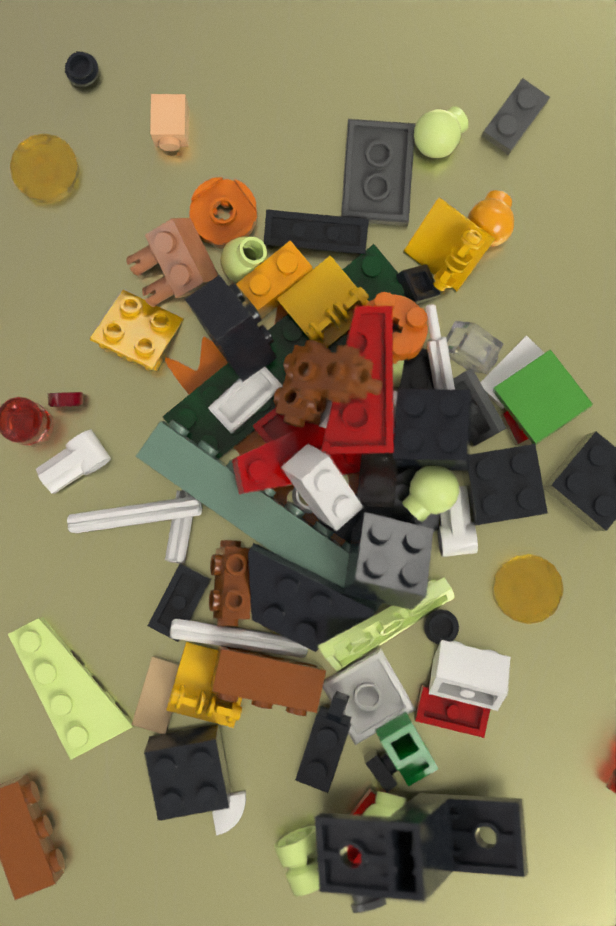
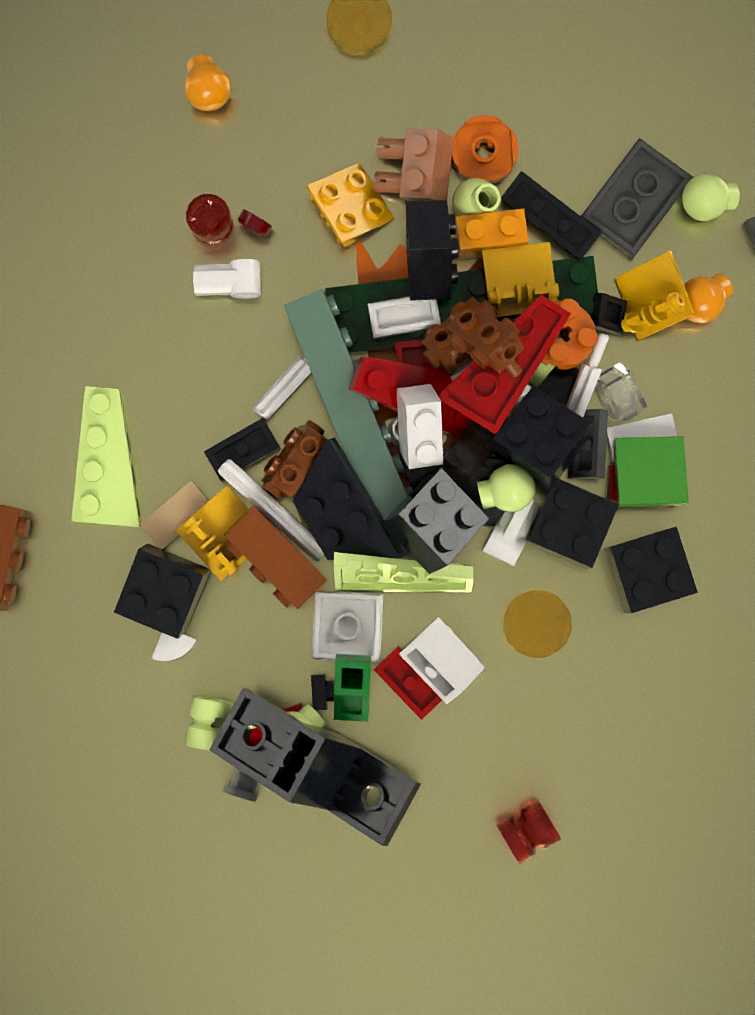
camera: 30 degrees right, 0 degrees up
white axle [67,496,202,533] -> none
light nougat brick [150,94,189,151] -> none
black hinge [295,691,352,793] -> none
black plate [424,609,459,644] -> none

